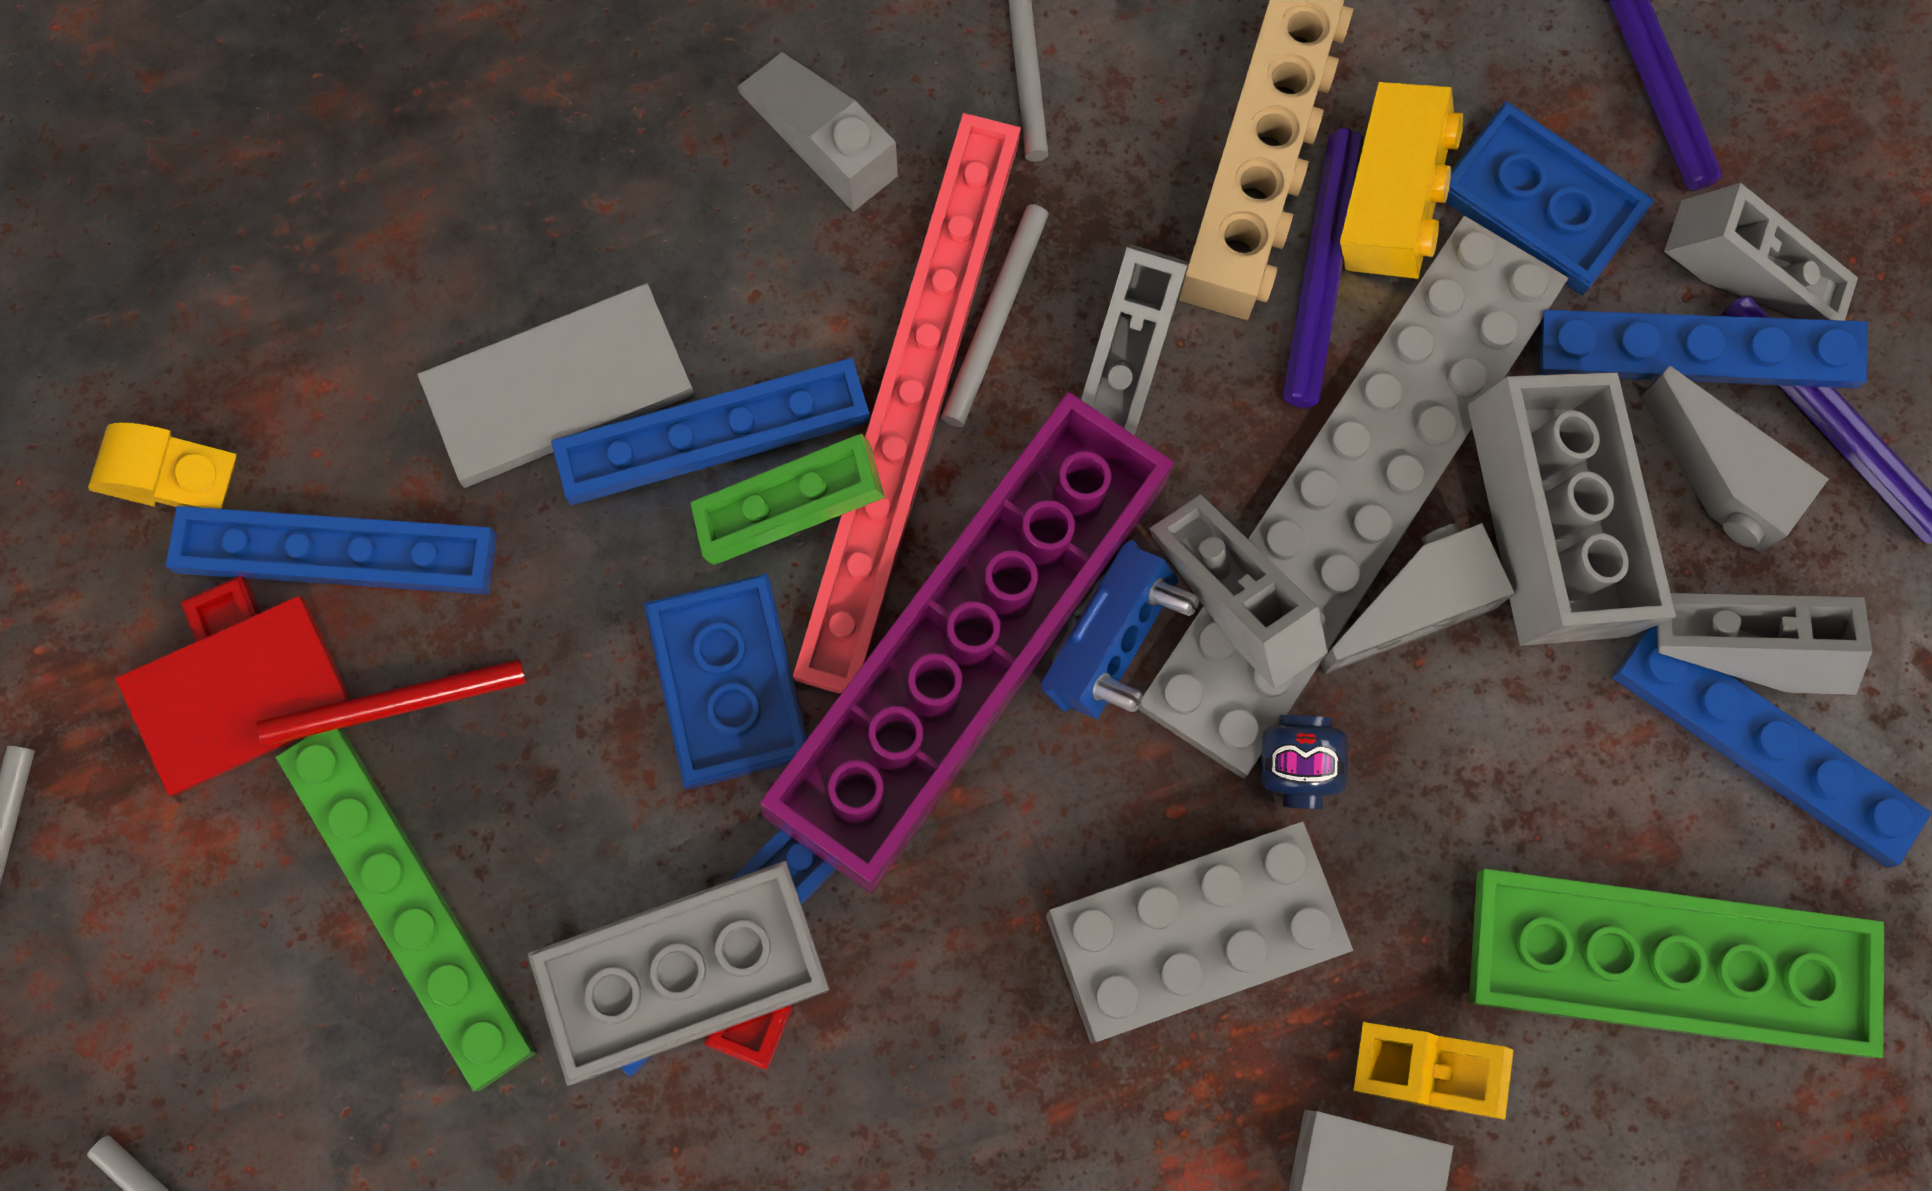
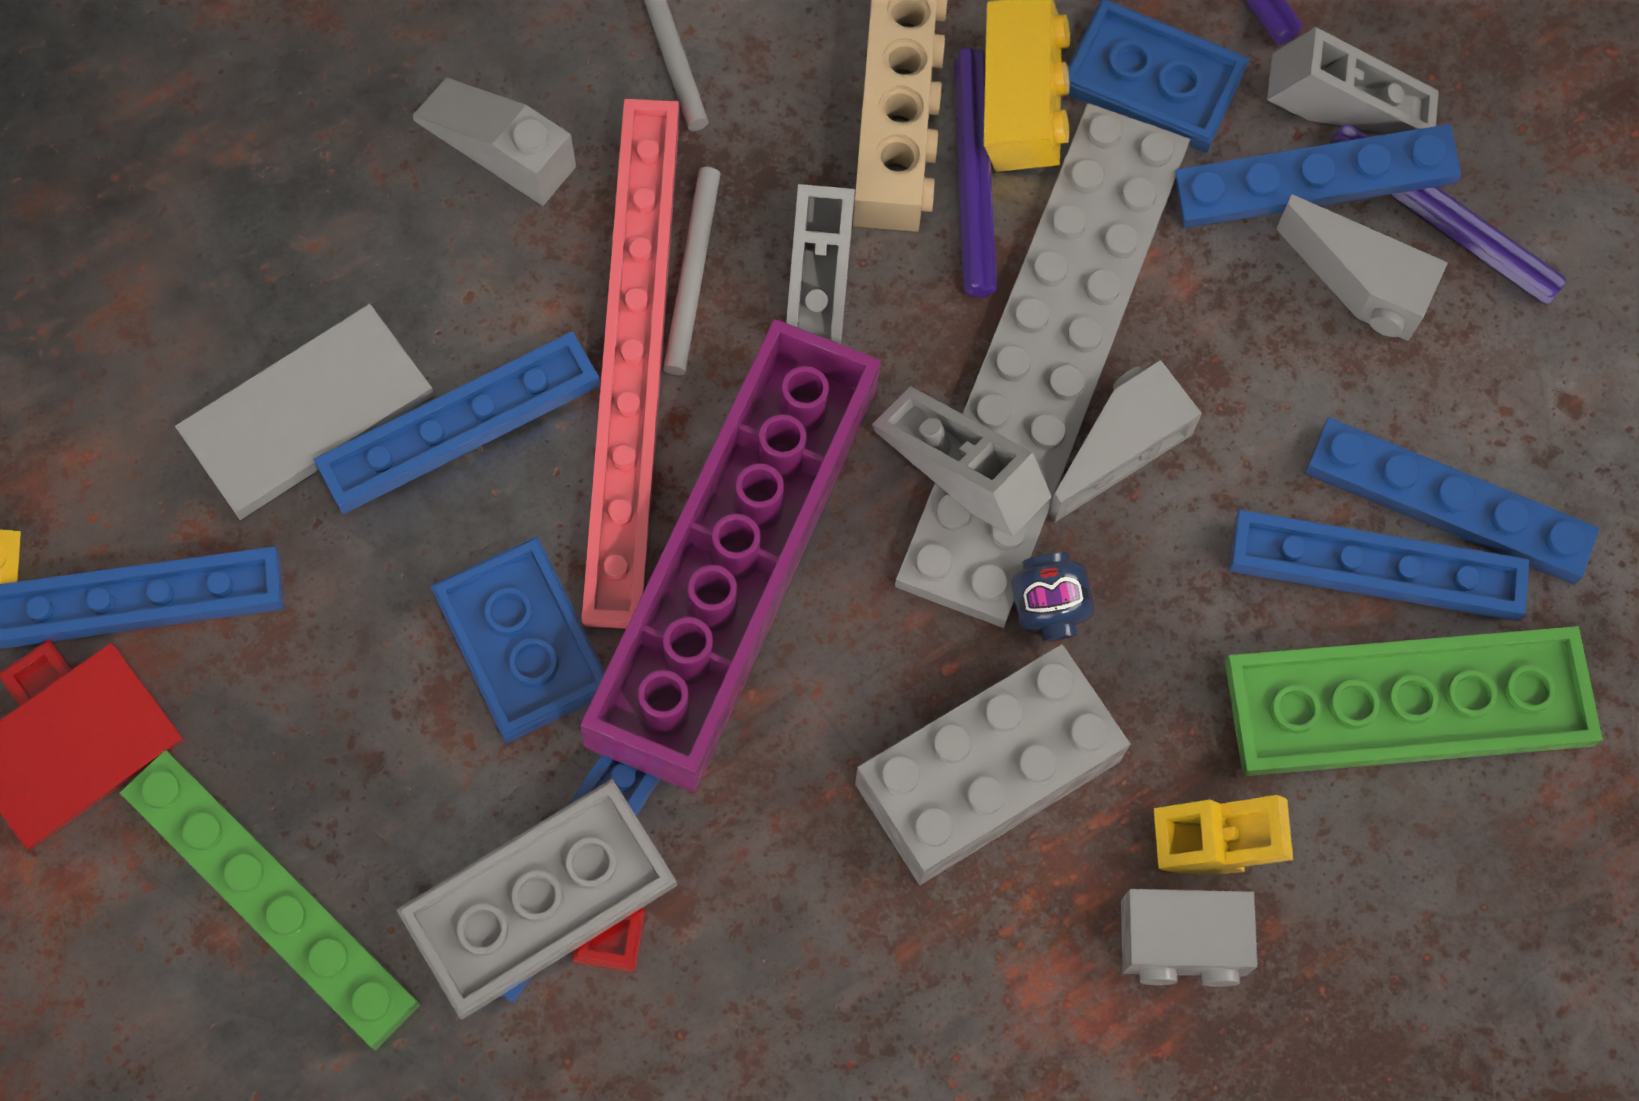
camera: 15 degrees left, 5 degrees down
red bar [256,659,526,747] -> none
bright green plate [690,433,885,565] -> none
blue piece [1041,540,1199,720] -> none
light grey brick [1467,373,1676,646] -> none
light grey slope [1657,593,1872,695] -> none
none -> blue plate [1229,510,1529,621]

